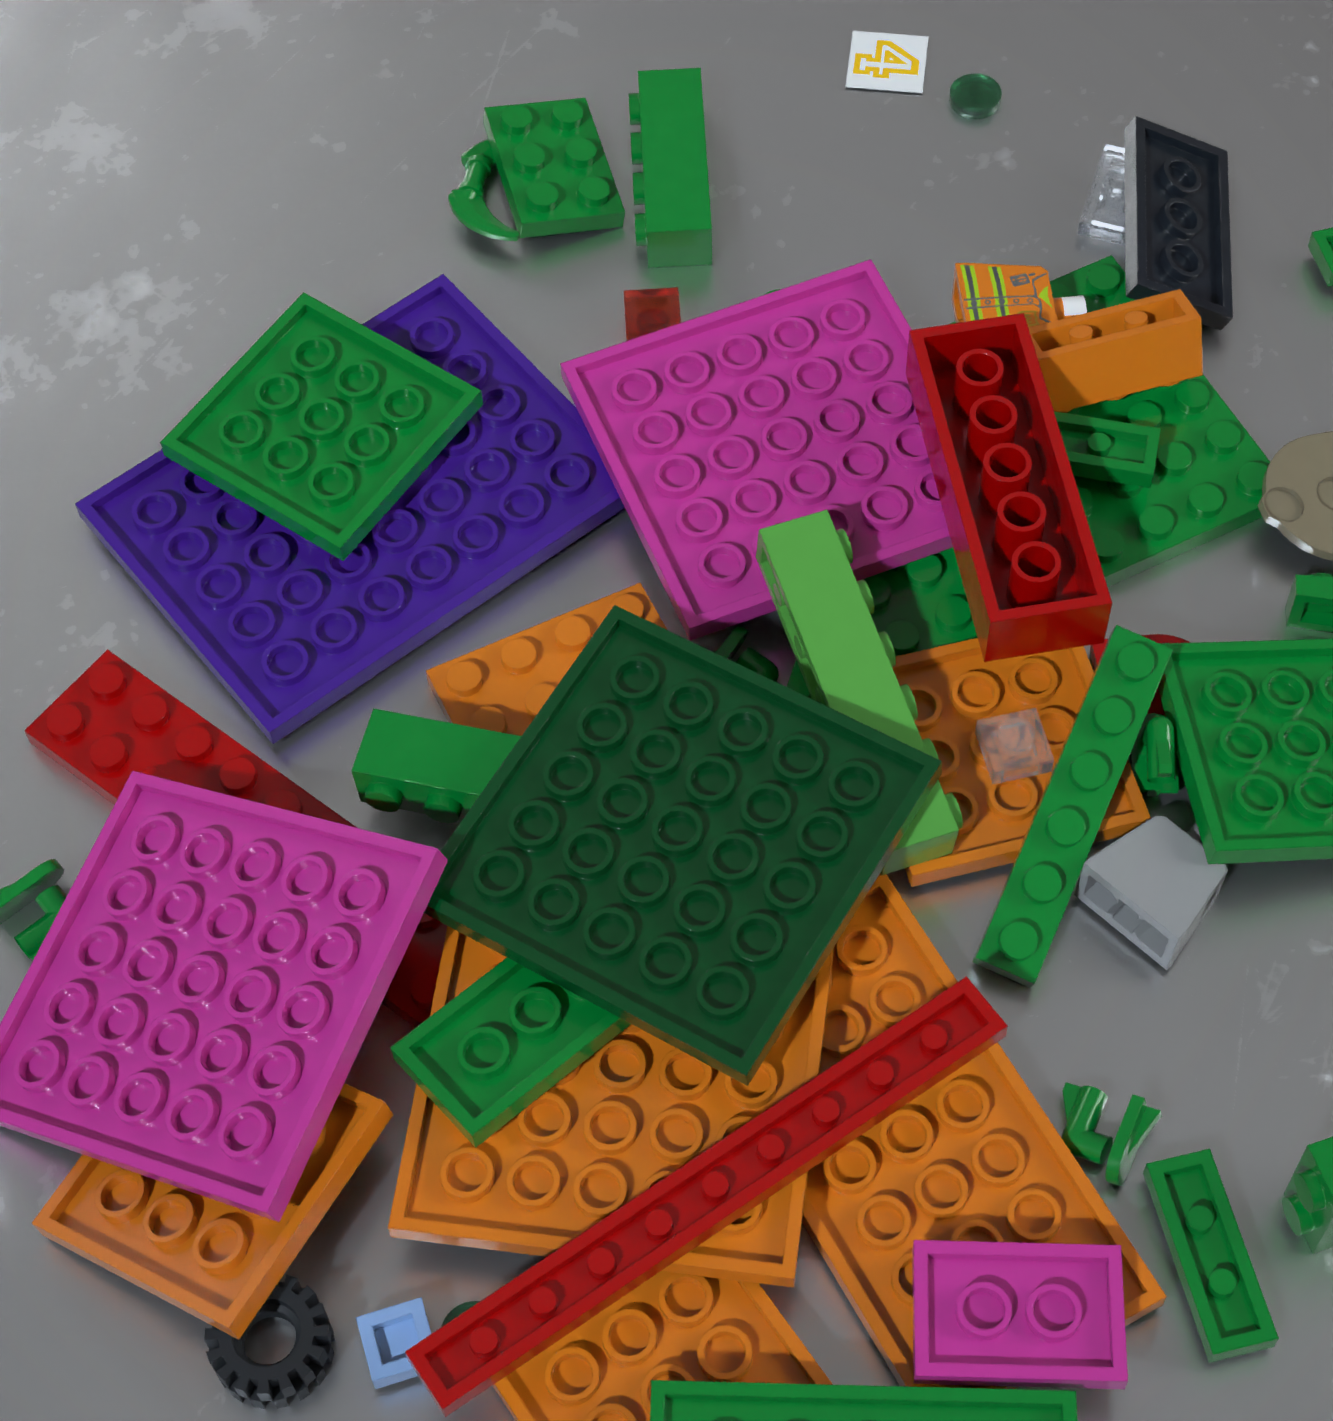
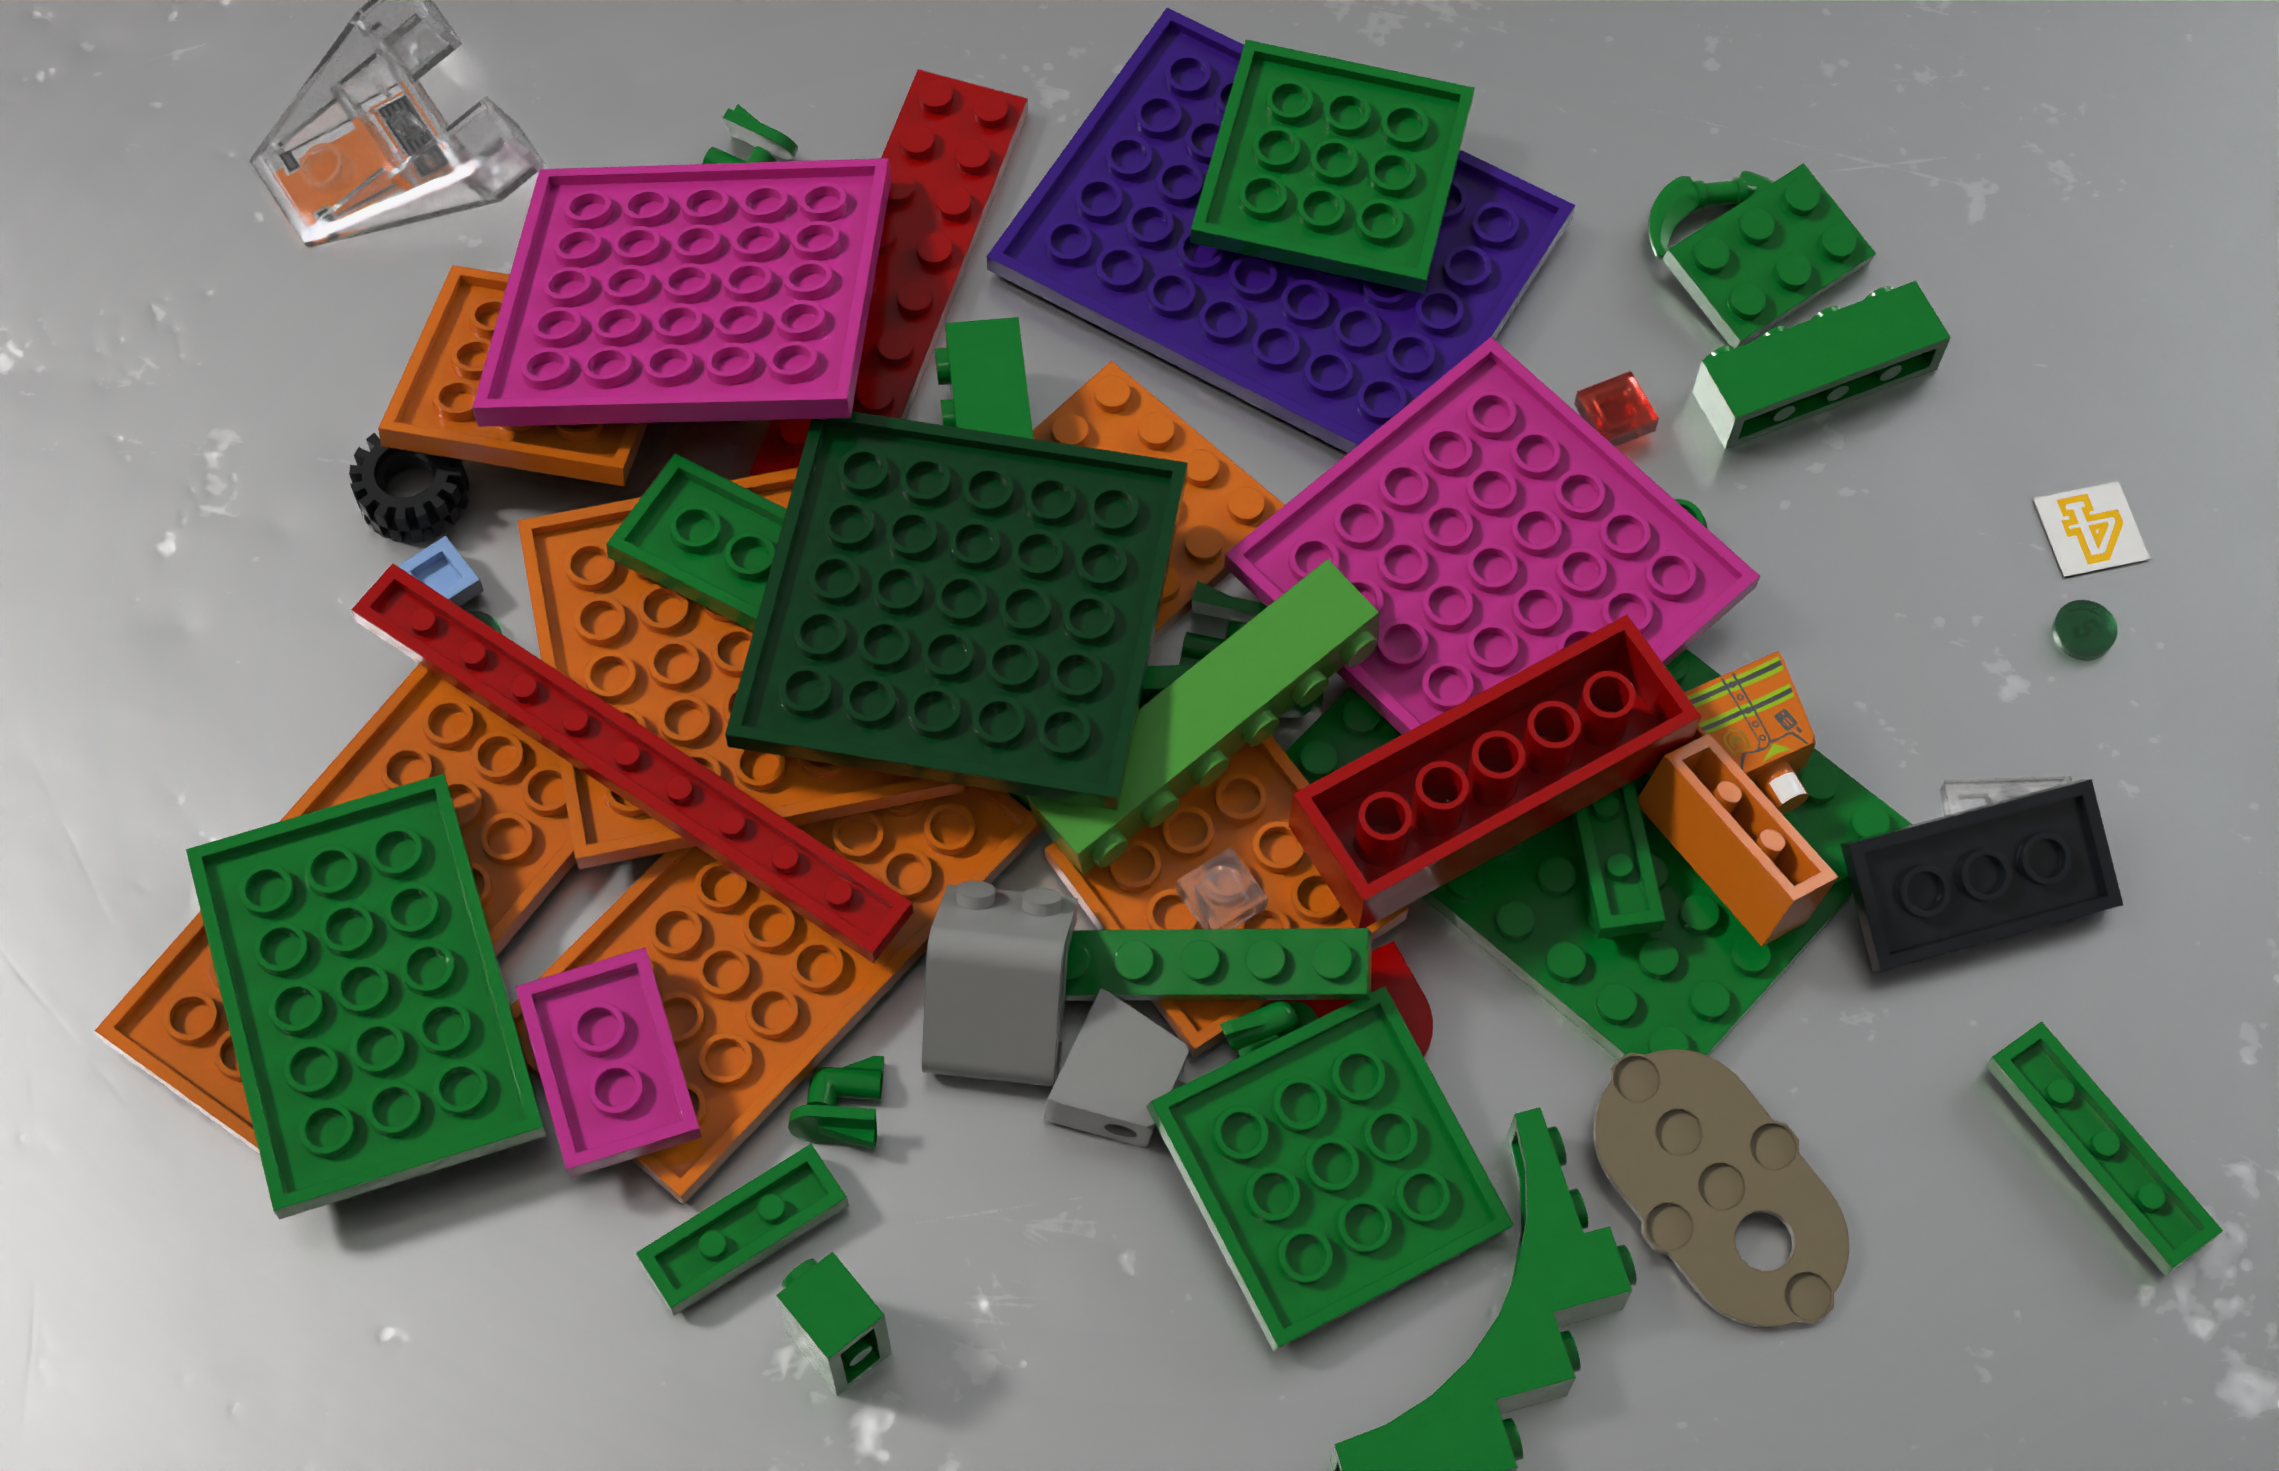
camera: 65 degrees right, 5 degrees up
none -> light grey piece [922,881,1078,1087]

